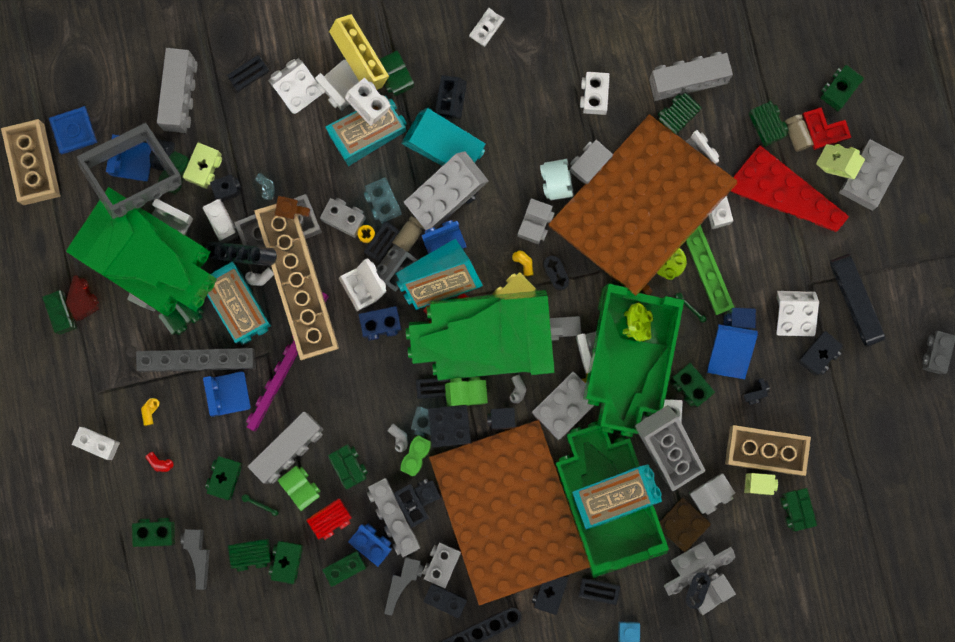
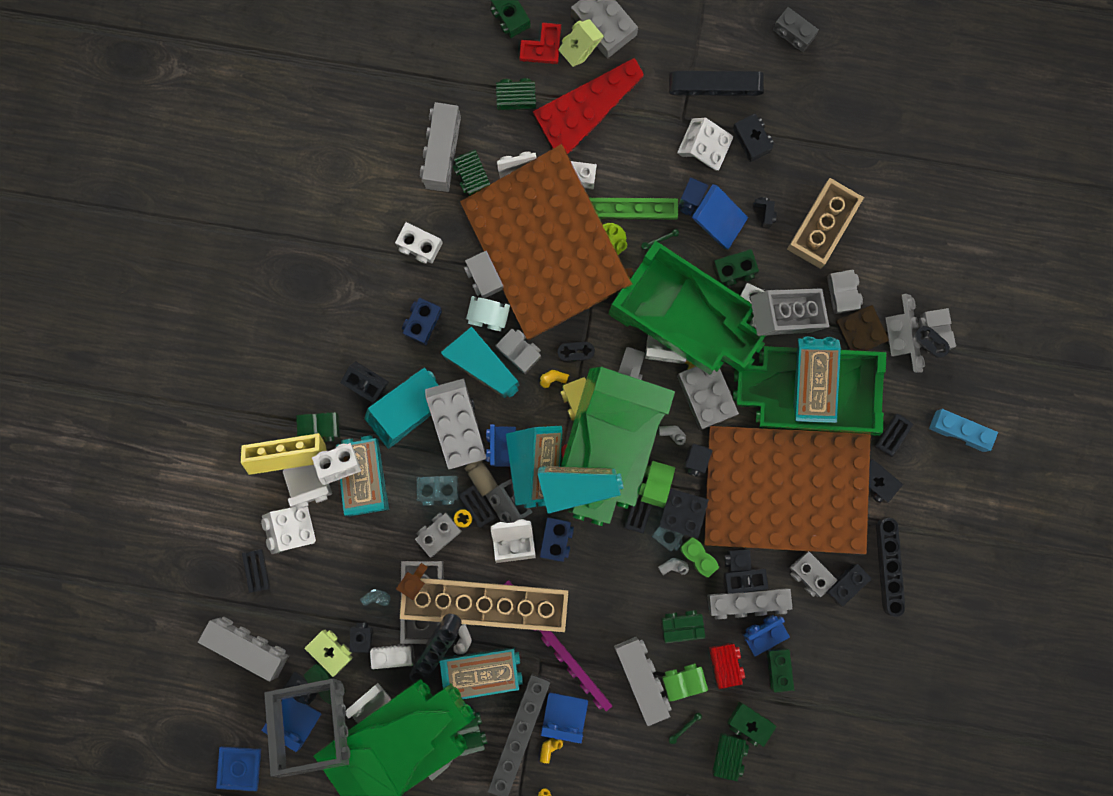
camera: 70 degrees left, 0 degrees up
dark green brick [205,456,243,500] -> none
dark grey slope [384,557,424,616] -> none
white hips [469,8,504,47] -> none
lime plate [623,303,653,342] -> none
yellowish green brick [744,473,778,495] -> none
dark green brick [780,488,817,532] -> none
dark tan piece [784,115,814,152] -> none
none -> dark blue brick [402,298,442,345]
none -> teal slope [441,327,519,398]
none -> teal slope [537,466,624,513]
none -> yellow arm [540,738,563,763]

